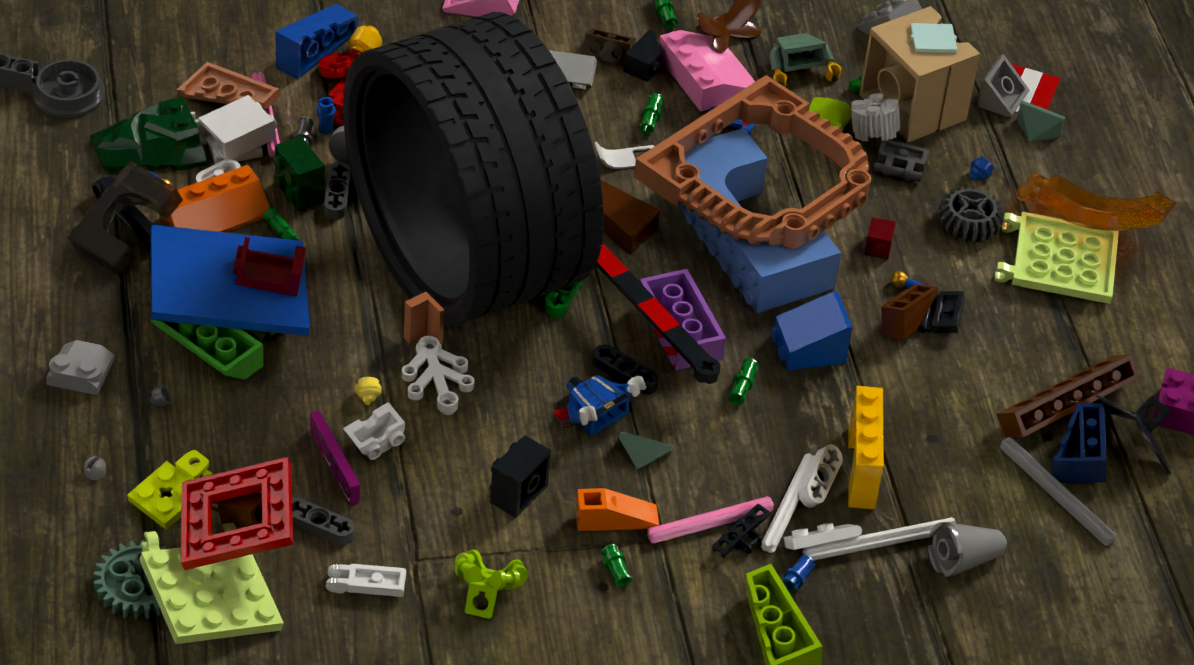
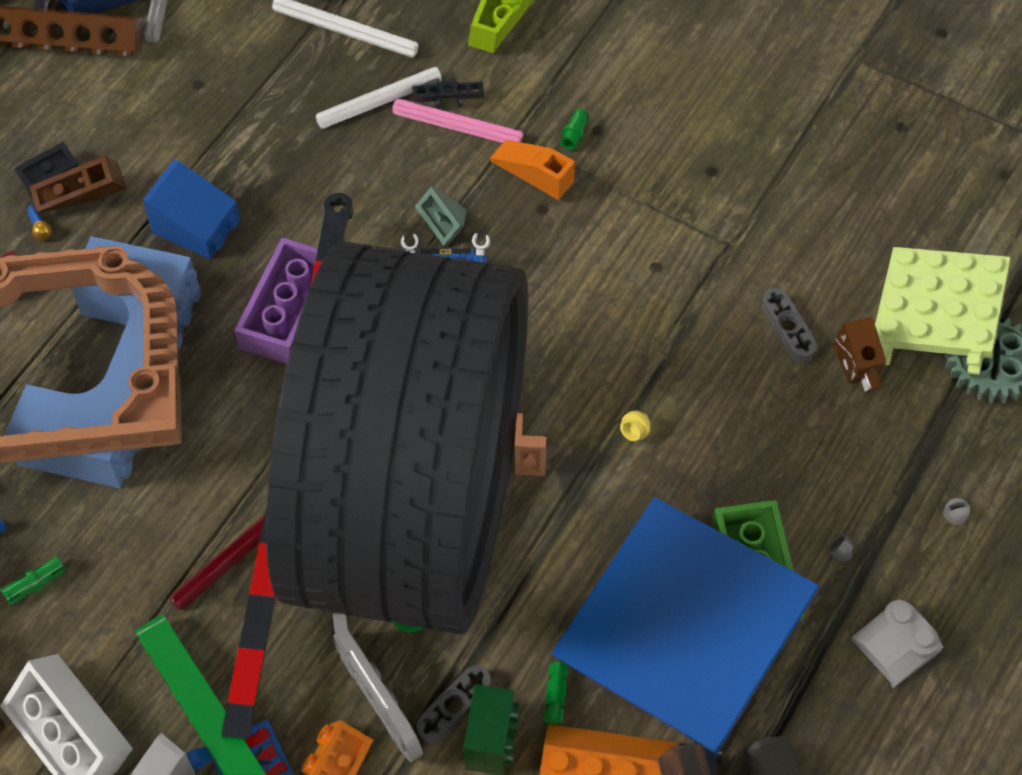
camera: 135 degrees left, 15 degrees up
neon yellow plate [127,450,212,530] -> none
red plate [181,457,293,570] -> none
dark red panel [232,237,306,296] -> none
magenta tile [310,410,360,505] -> none
white hinge [325,564,406,597] -> none
white cylinder [343,402,405,460] -> none
white plant [402,336,475,415] -> none
lime piece [455,550,528,619] -> none
black brick [489,435,551,518] -> none
white piece [594,141,655,169] -> none
reddish brown slope [601,180,660,255] -> none
green pin [728,358,759,405] -> none
blue pin [782,555,815,593] -> none
white hinge [783,523,862,550] -> none
white beam [798,444,843,508] -> none
yellow arch [848,386,884,510] -> none

